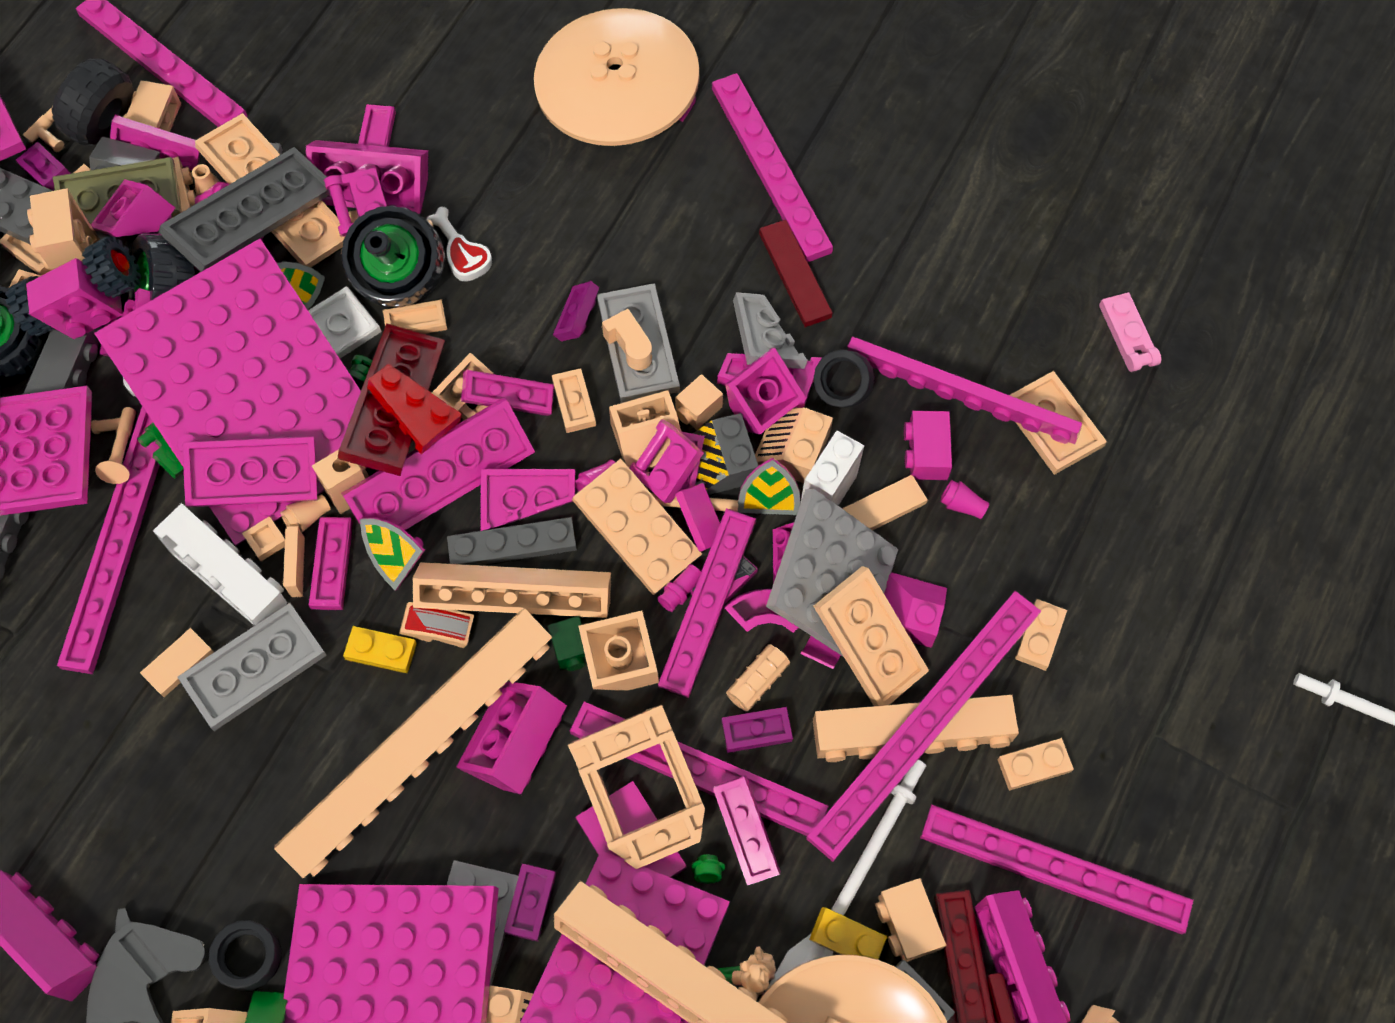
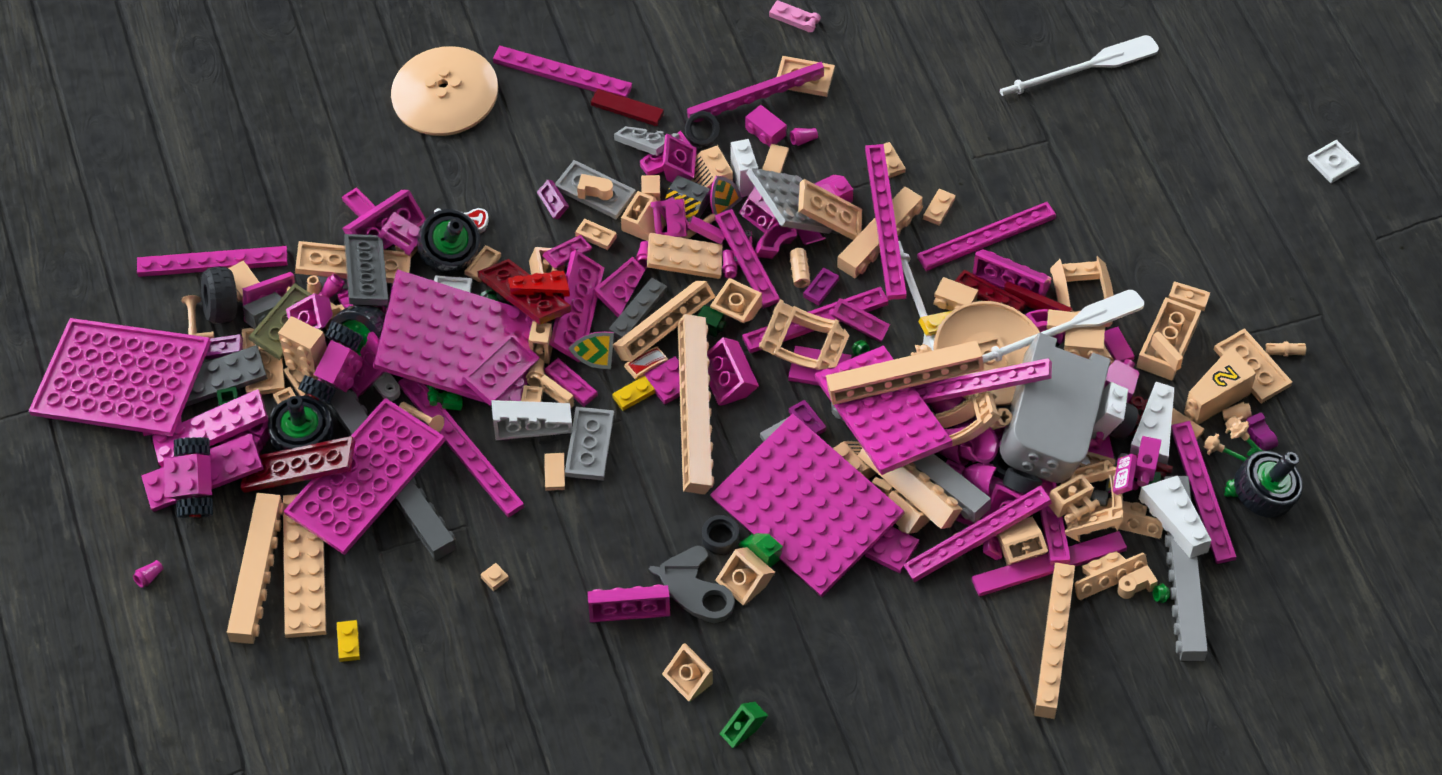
camera: 45 degrees left, 10 degrees down
none -> dark pink plate [644,356,680,405]

